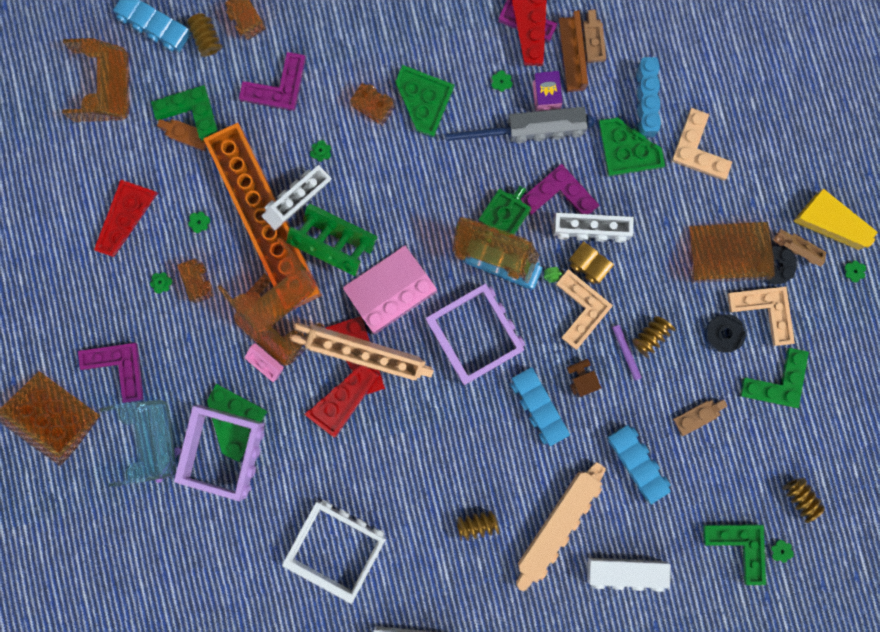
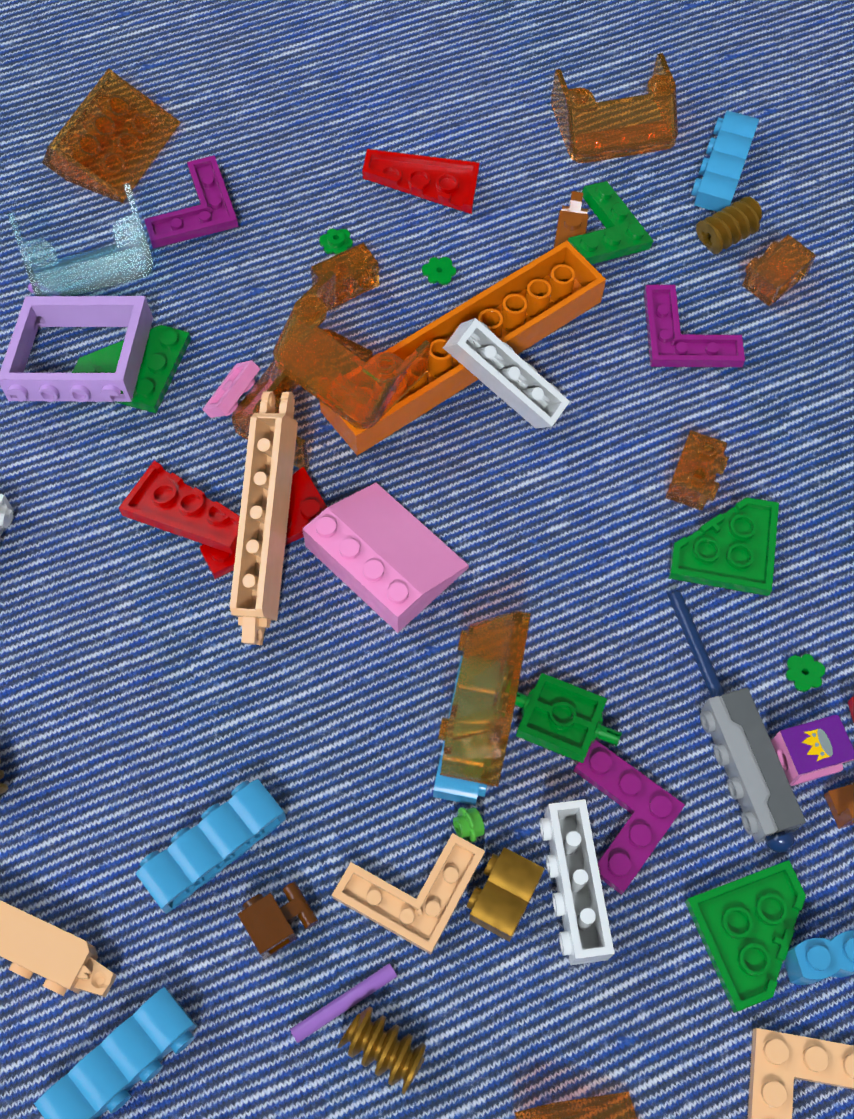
camera: 75 degrees right, 20 degrees down
green fence [286,203,378,276] -> none
green plant [310,140,331,162] -> none
lavender window [425,283,525,385] -> none

